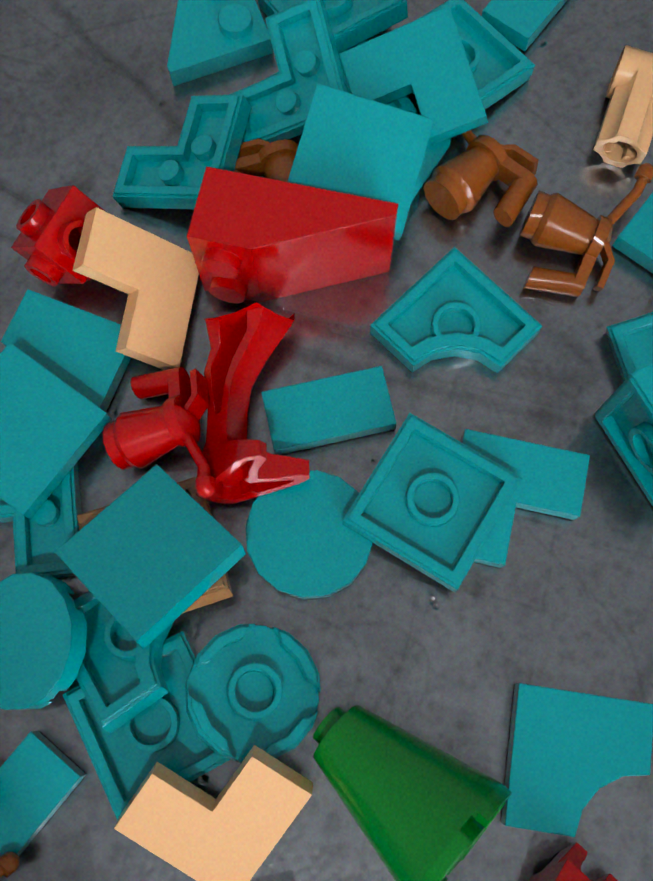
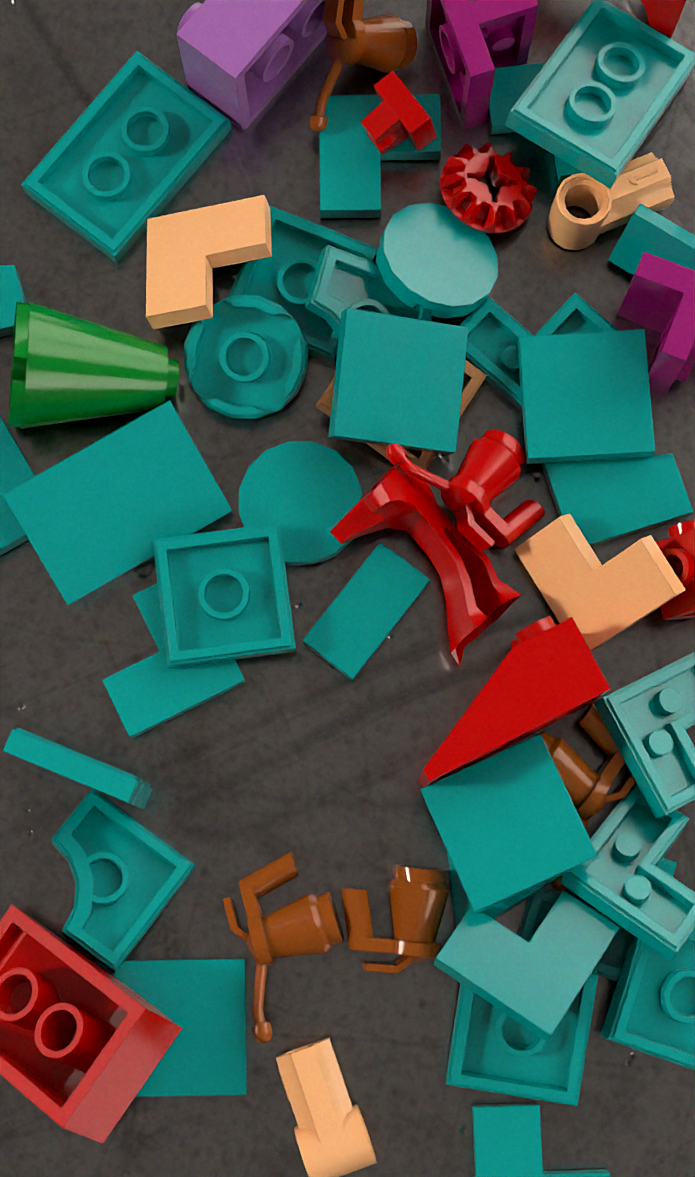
camera: 140 degrees right, 5 degrees up
teal tile [370,247,542,373] -> none
none -> teal tile [2,400,233,605]

